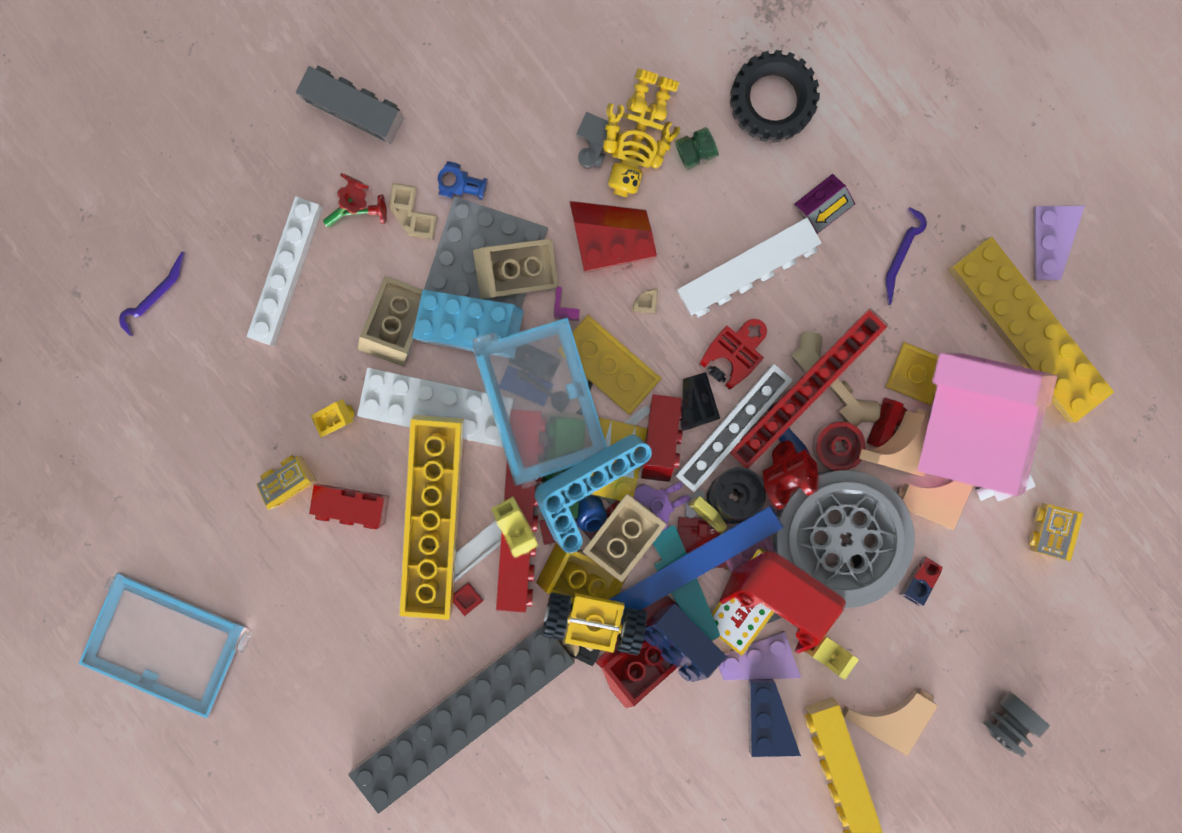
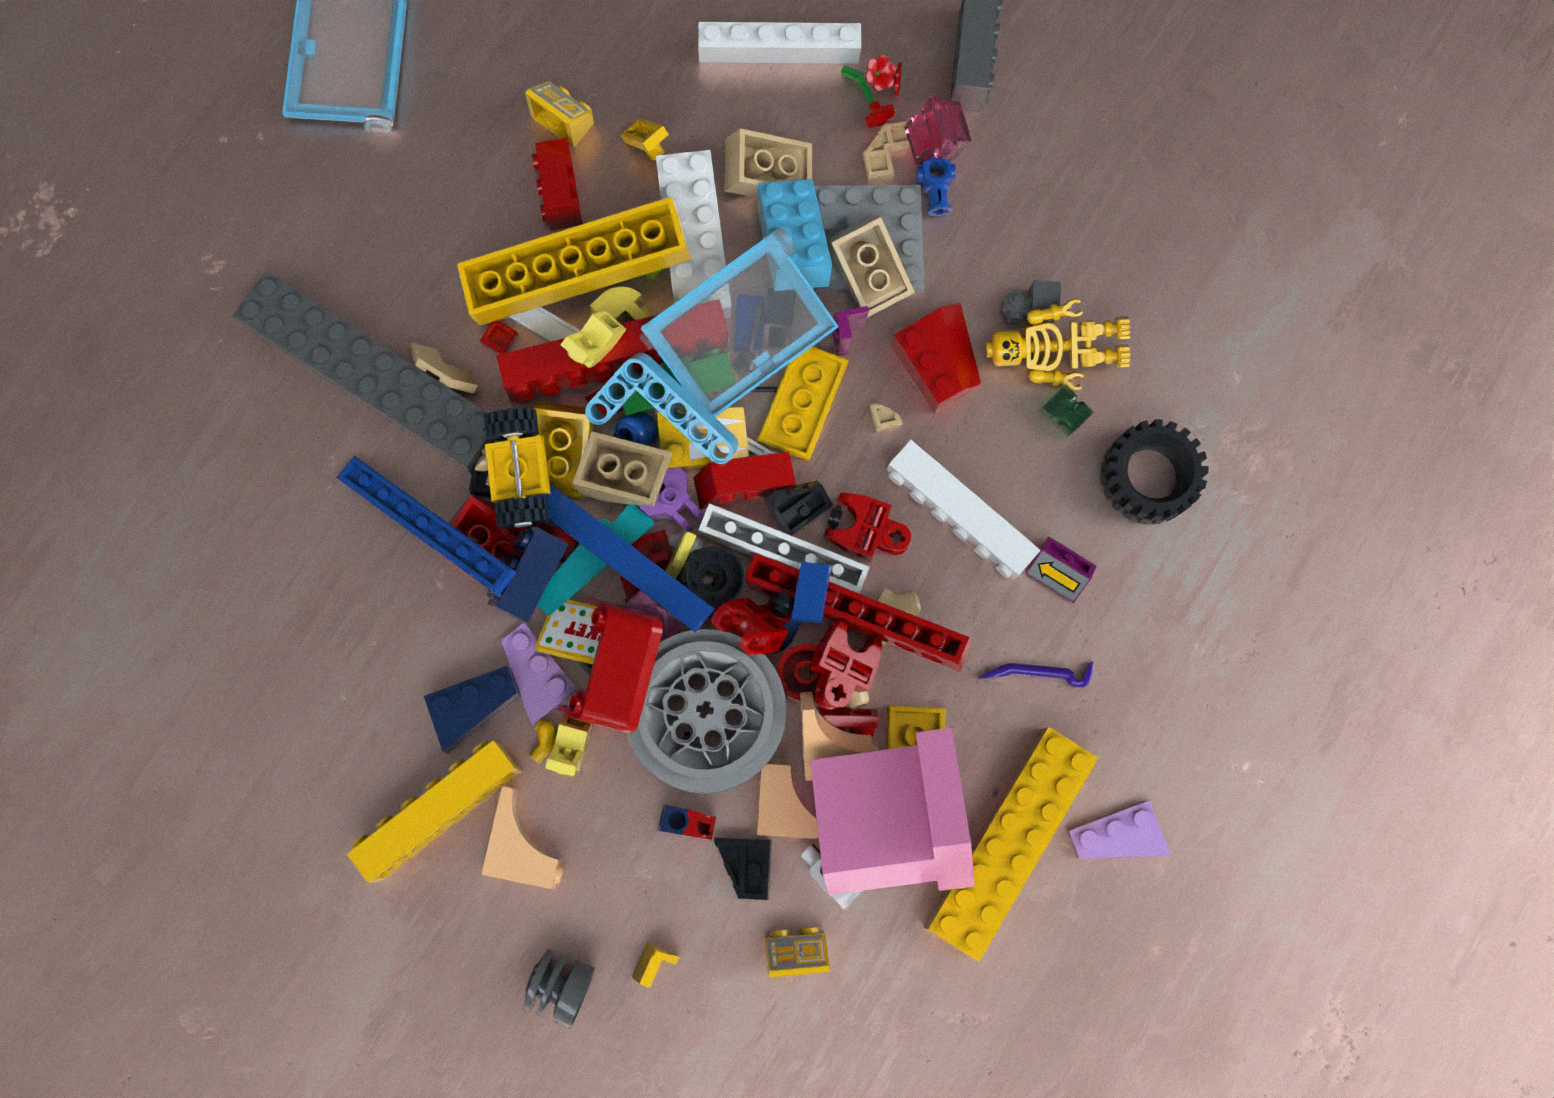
camera: 60 degrees right, 10 degrees down
none -> blue tile [336,456,516,596]
none -> tan tile [409,343,478,393]
none -> yellow arm [529,719,556,764]
none -> light yellow brick [590,286,652,324]
none -> yellow tile [632,943,680,988]
none -> black wing [714,838,772,900]
none -> black plate [768,592,795,616]
none -> blue tile [792,562,831,624]
none -> red piece [809,619,882,710]
none -> clear pink plate [904,95,972,165]

